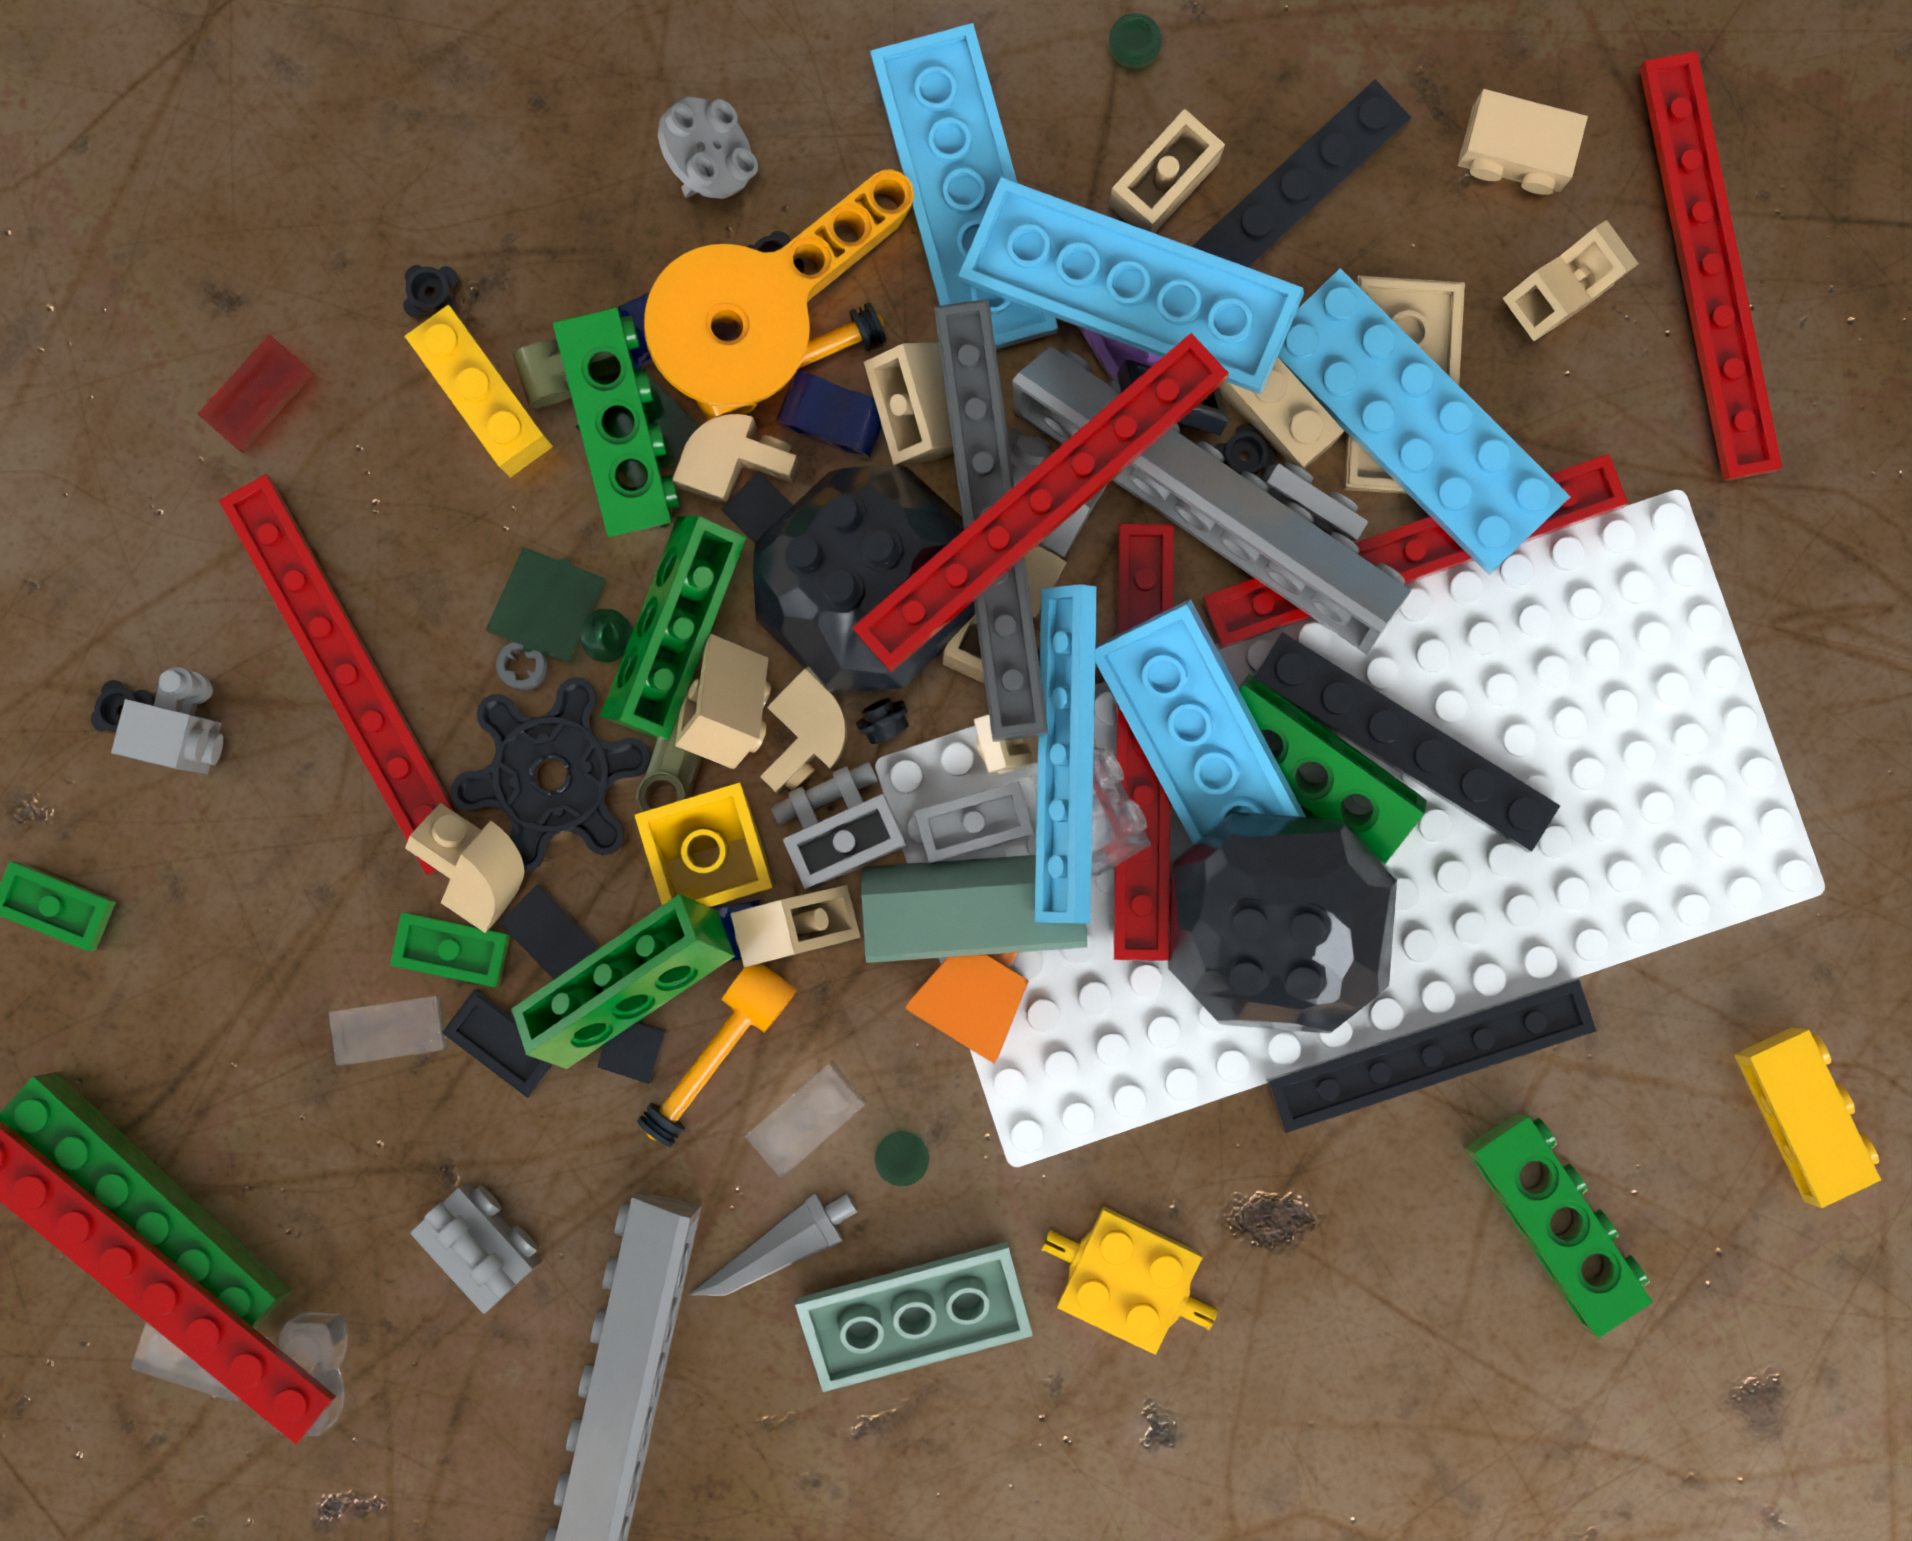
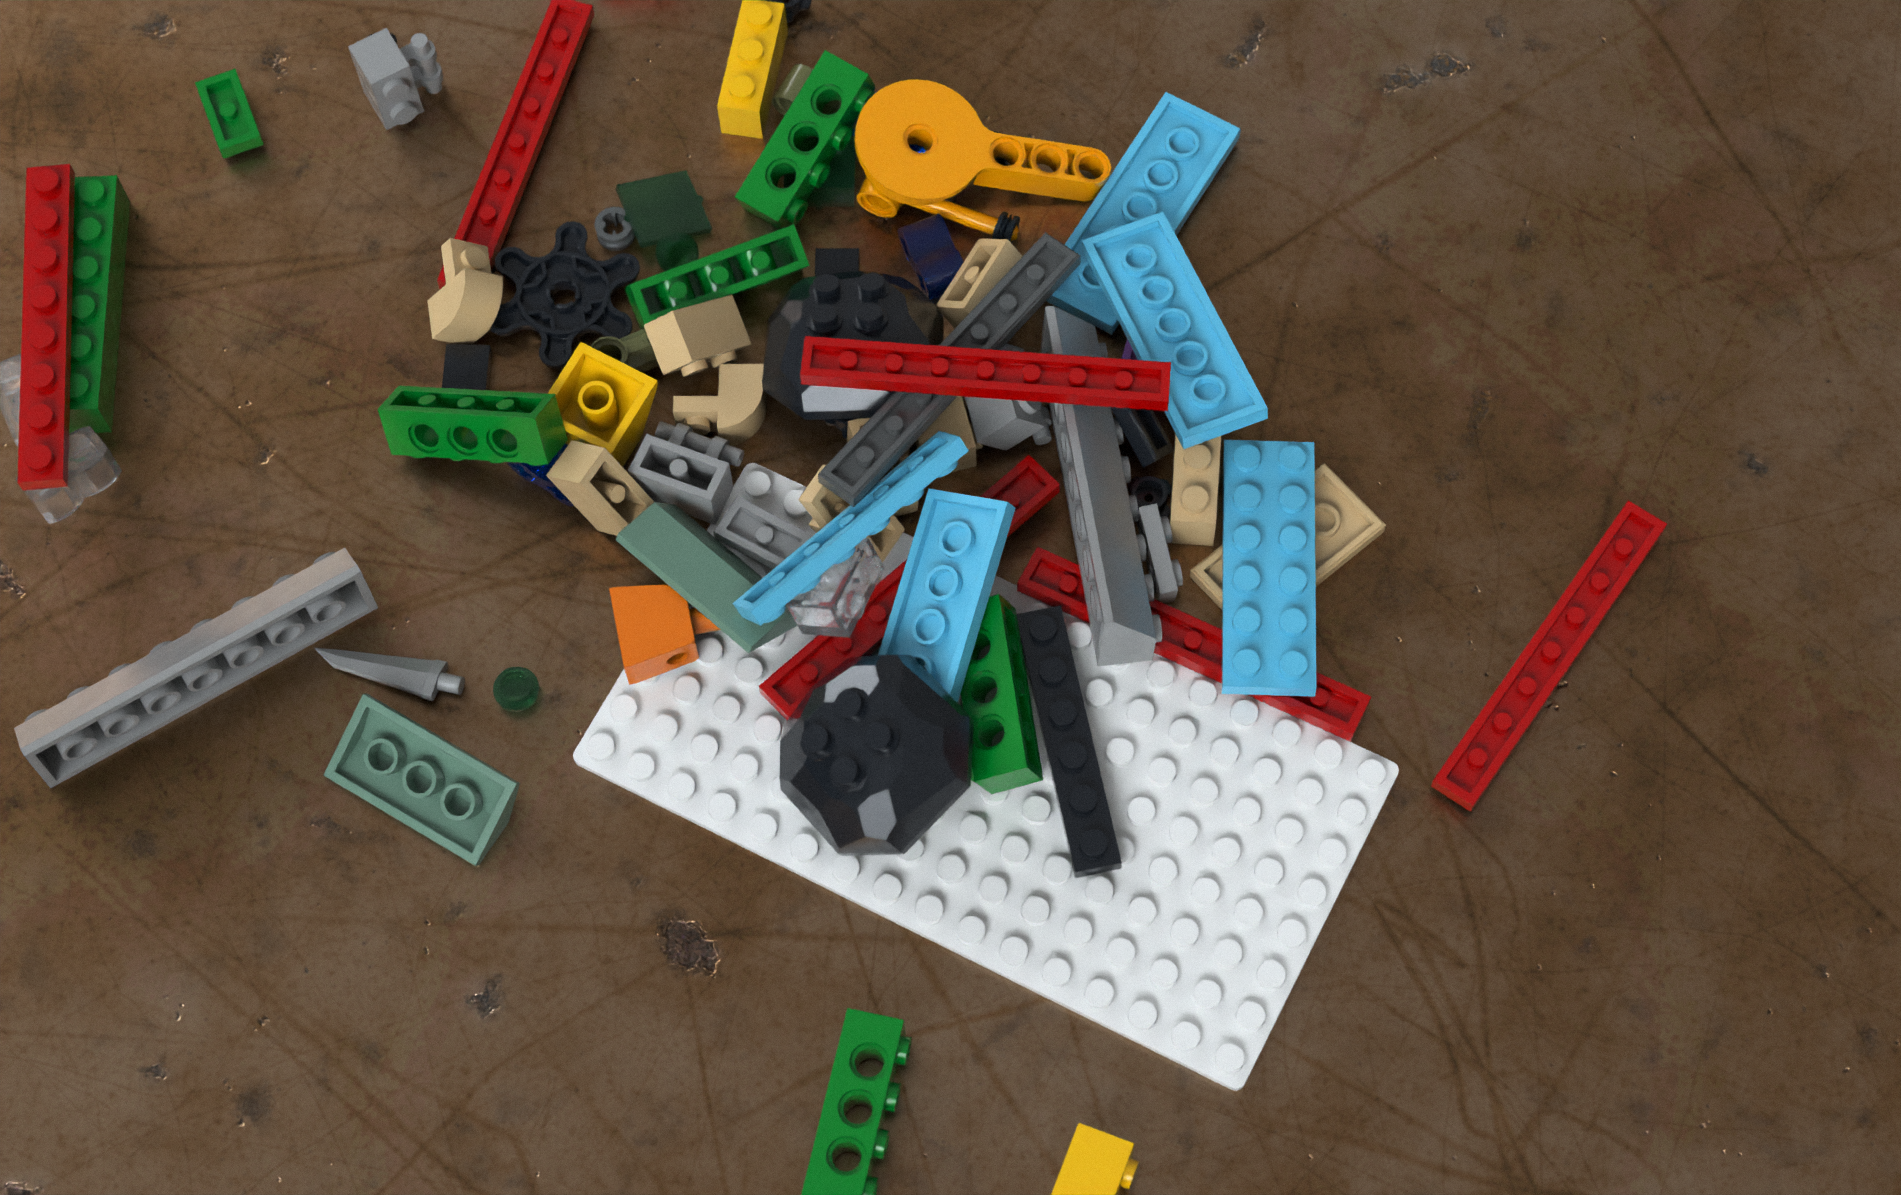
camera: 45 degrees right, 20 degrees down
clear tile [329,995,447,1066] -> none
green plate [390,912,511,988] -> none
light grey brick [410,1182,541,1314] -> none
black tile [442,989,554,1098] -> none
black tile [597,1022,667,1084] -> none
light orange piece [637,963,797,1147] -> none
light grey plate [658,97,758,199] -> none
tan brick [673,414,800,505] -> none
clear brick [745,1060,867,1178] -> none
black plate [856,698,909,744] -> none
yellow plate [1041,1206,1218,1355] -> none
tan brick [1108,109,1225,233] -> none
clear green plate [1109,13,1162,68] -> none
black plate [1191,79,1412,268] -> none
black plate [1266,979,1596,1133] -> none
tan brick [1457,89,1588,195] -> none
tan brick [1502,220,1639,341] -> none

